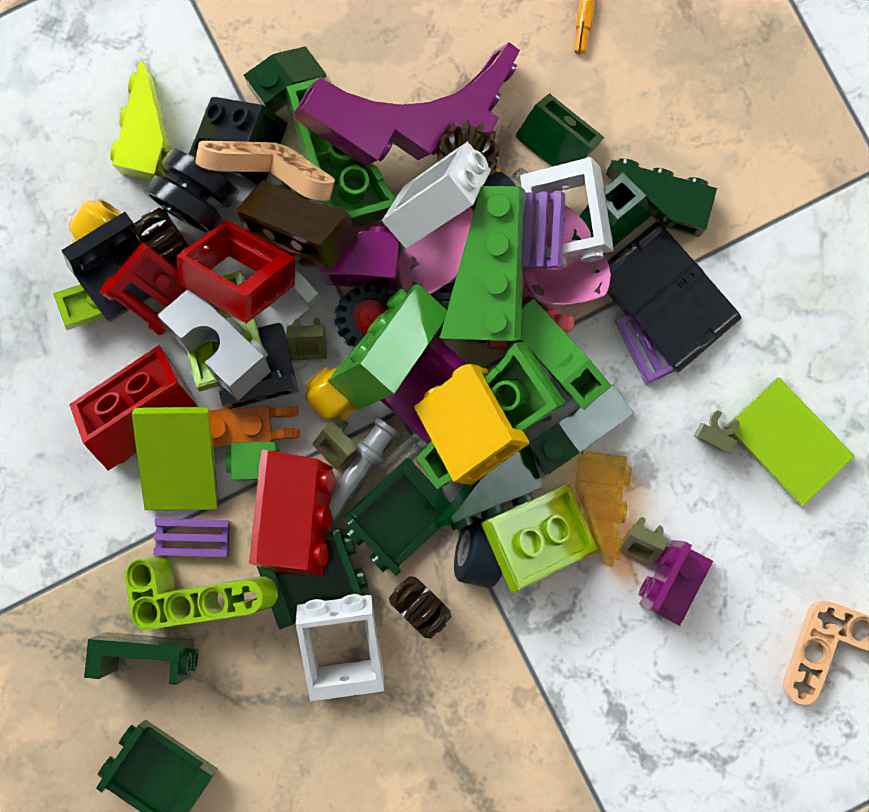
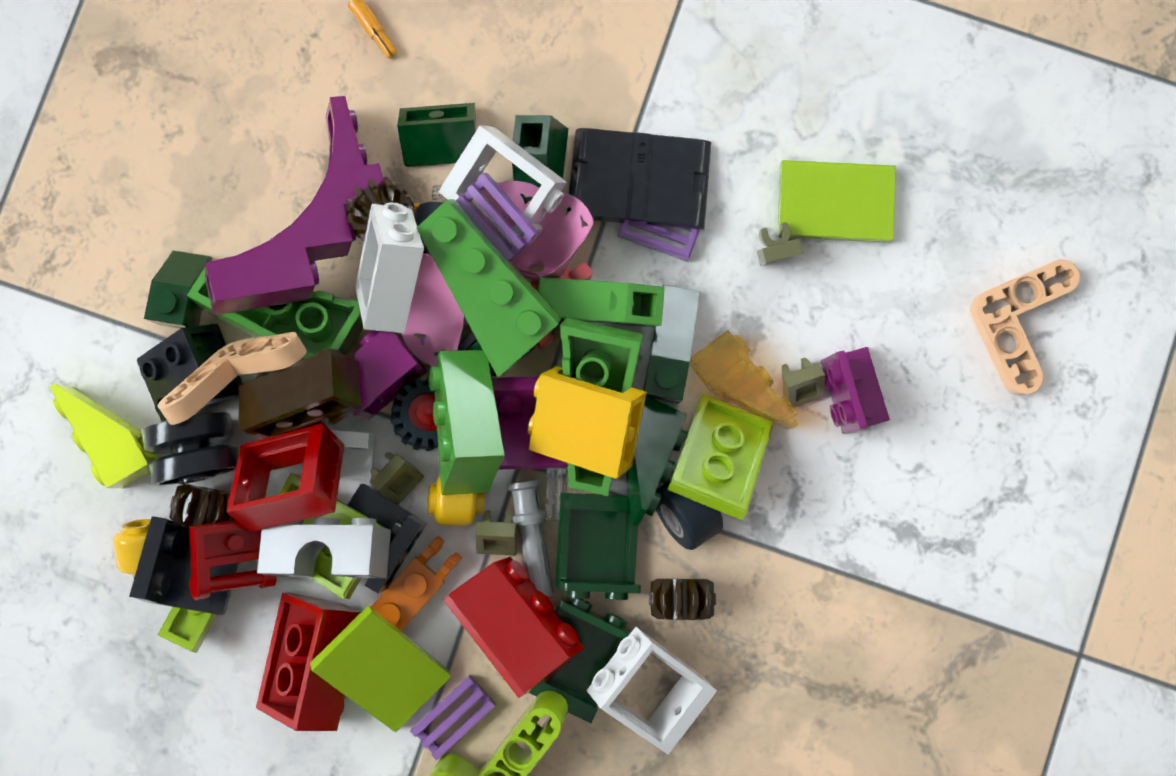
camera: 45 degrees left, 0 degrees up
bright green brick [225,442,280,481] -> none
dark green slope [606,158,717,237] -> none

